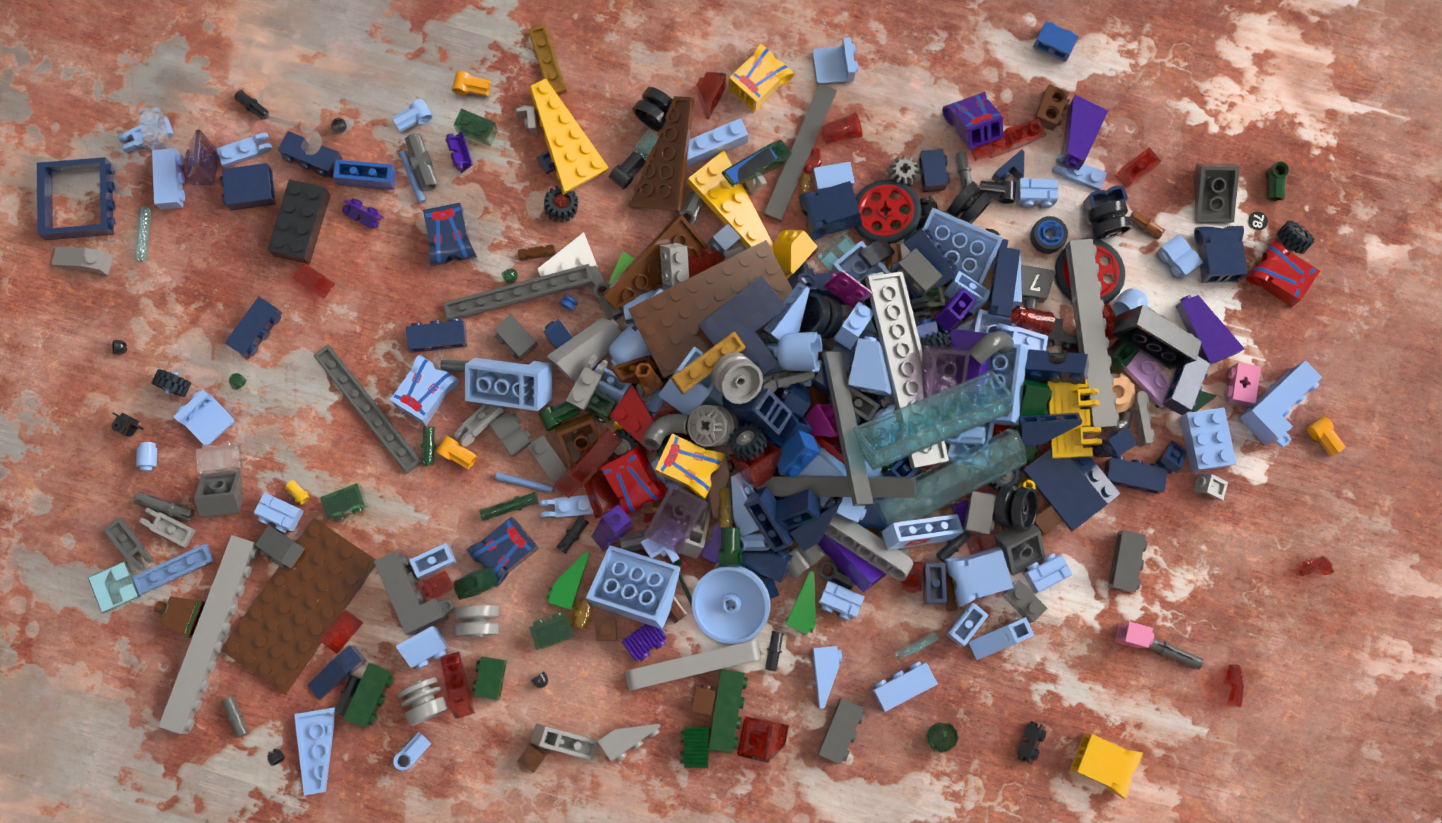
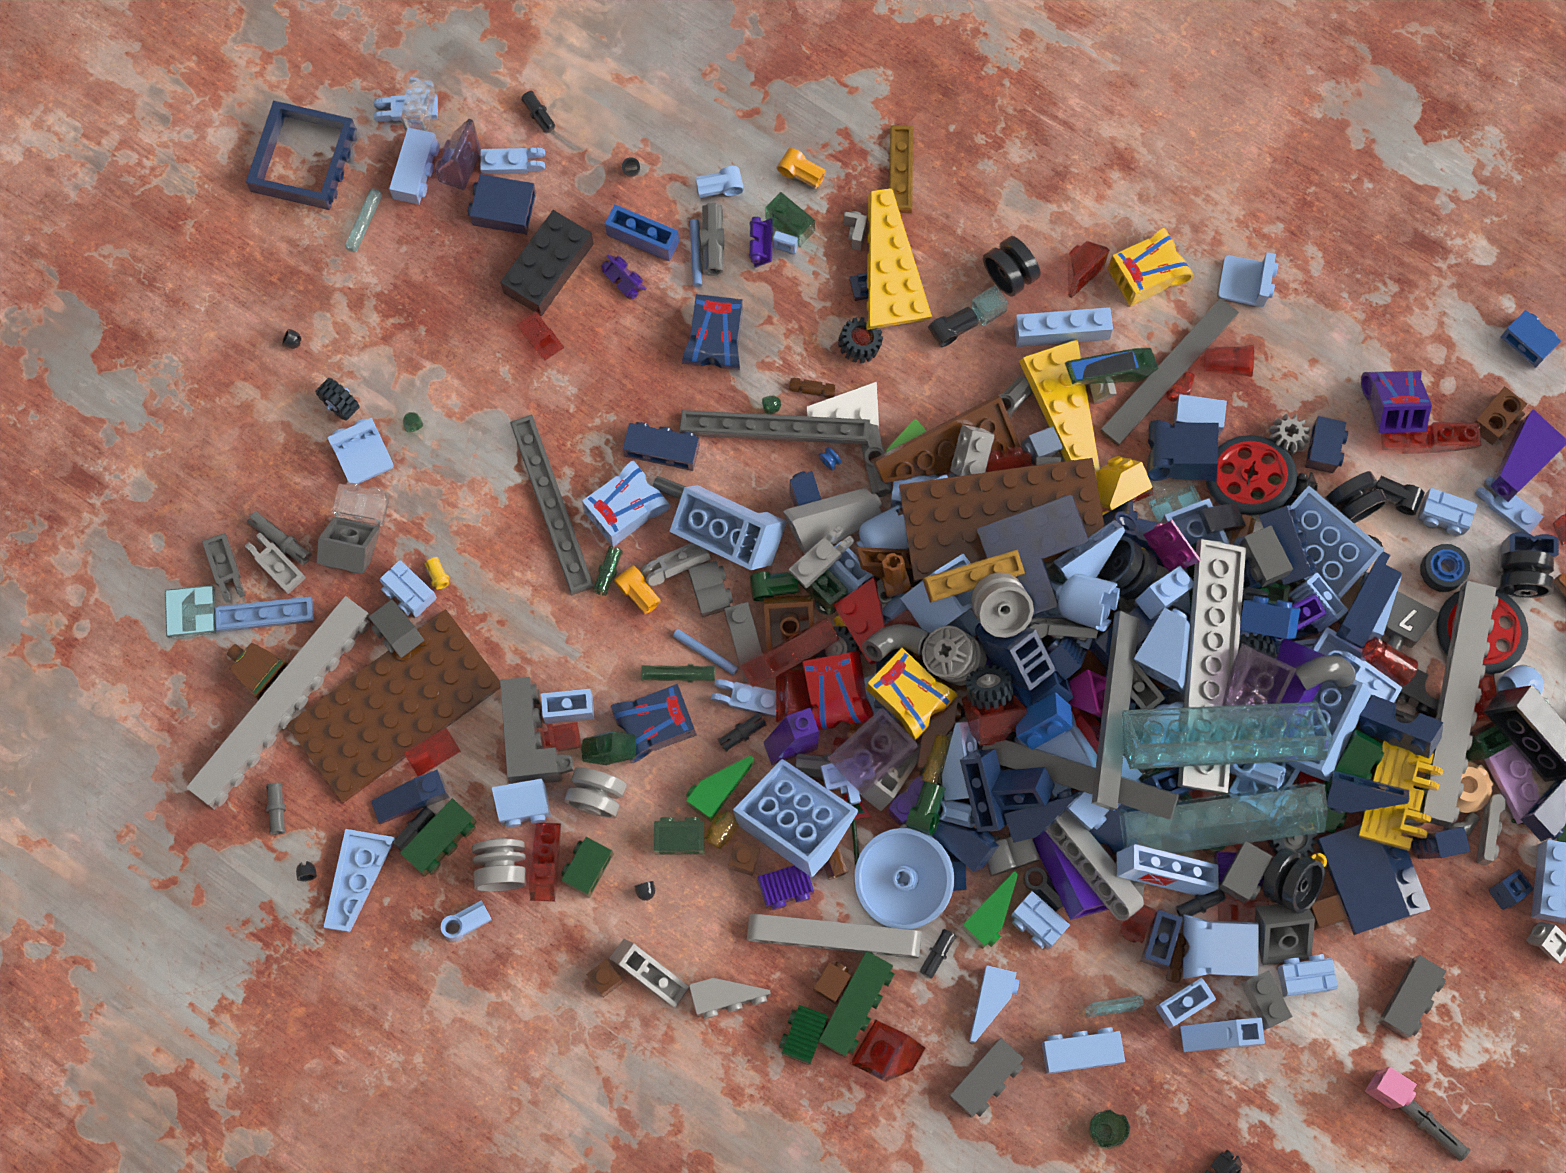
camera: 25 degrees right, 5 degrees down
light grey slope [51,247,113,276] -> none
black hinge [112,412,144,437] -> none
light blue brick [136,442,157,471] -> none
dark blue brick [225,296,282,359] -> none
dark blue arch [278,131,343,178] -> none
clear green brick [320,483,369,523] -> none
dark grey brick [494,314,538,361] -> none
reddish brown wing [627,96,694,212] -> none
clear yellow pin [798,174,813,197] -> none
dark grey axle [956,151,972,189] -> none
dark blue slope [991,149,1025,182] -> none
dark blue brick [1104,456,1168,494] -> none
none -> light blue tile [773,231,798,254]
none -> blue brick [1240,596,1300,639]

